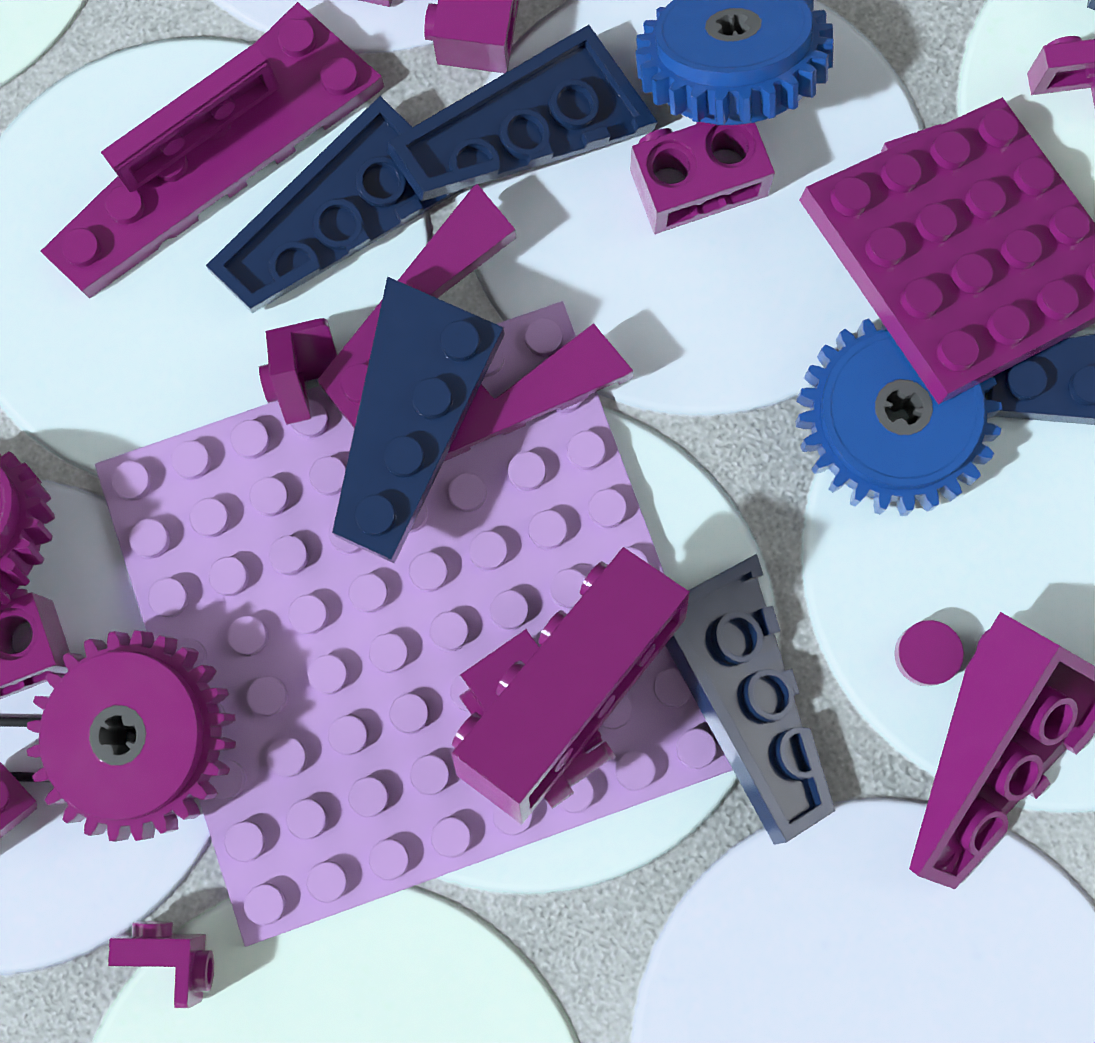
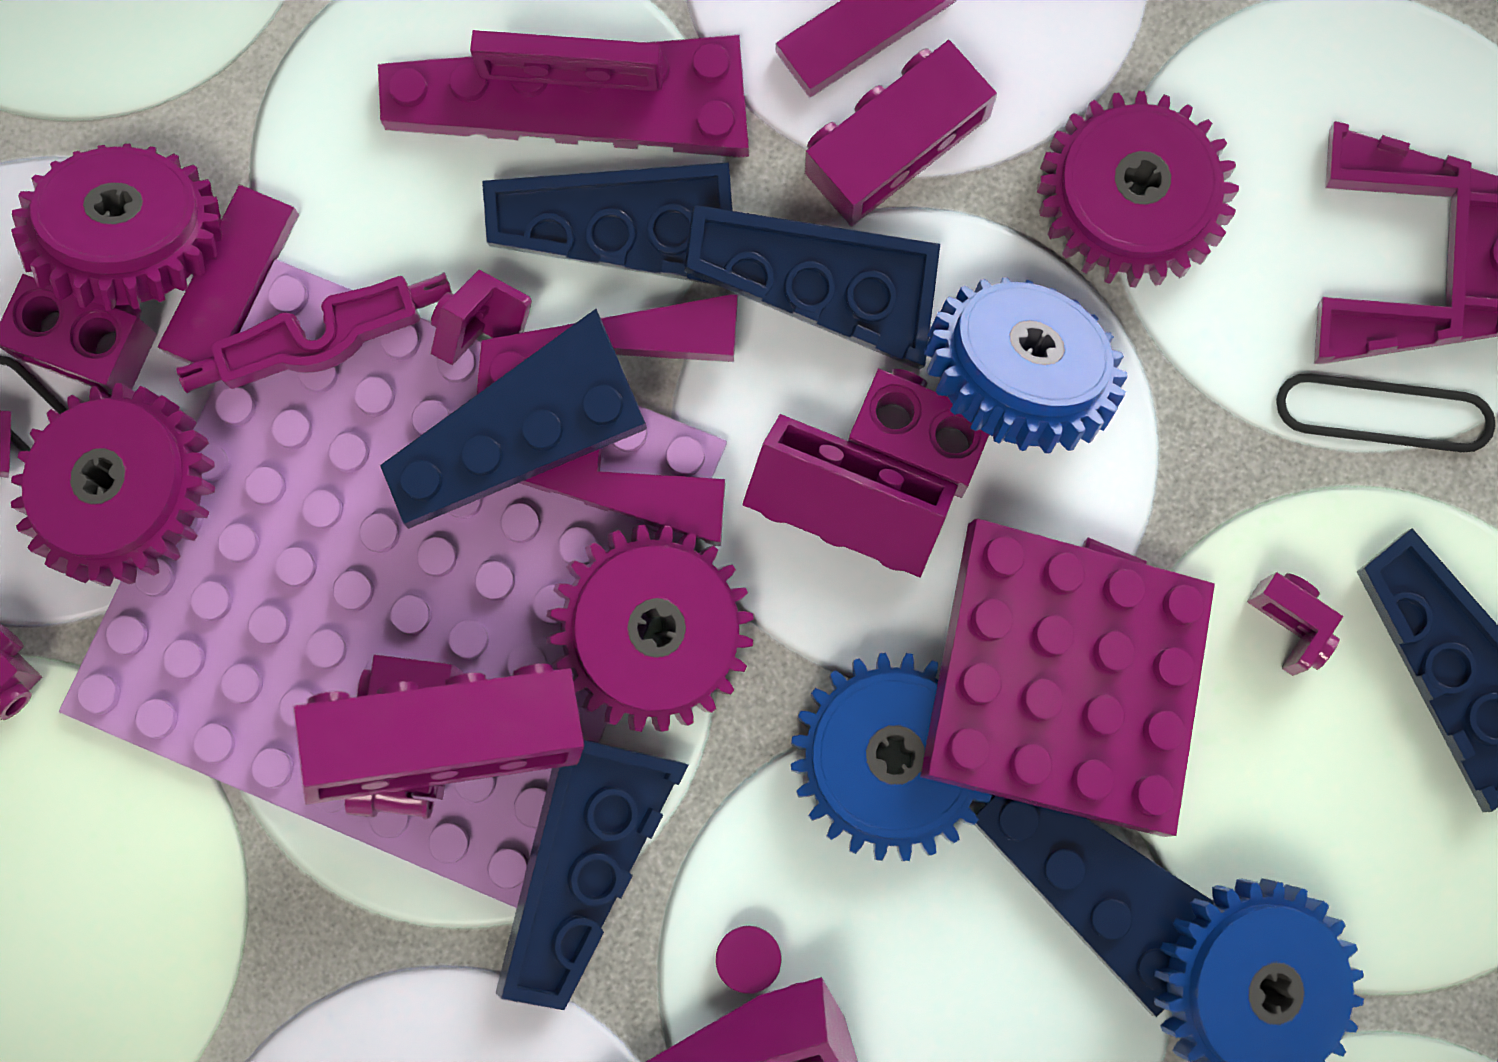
camera: 40 degrees right, 0 degrees up
none -> magenta tile [157,184,300,364]
none -> magenta piece [176,272,453,393]
none -> magenta gear [546,525,754,732]
none -> magenta brick [742,414,958,578]

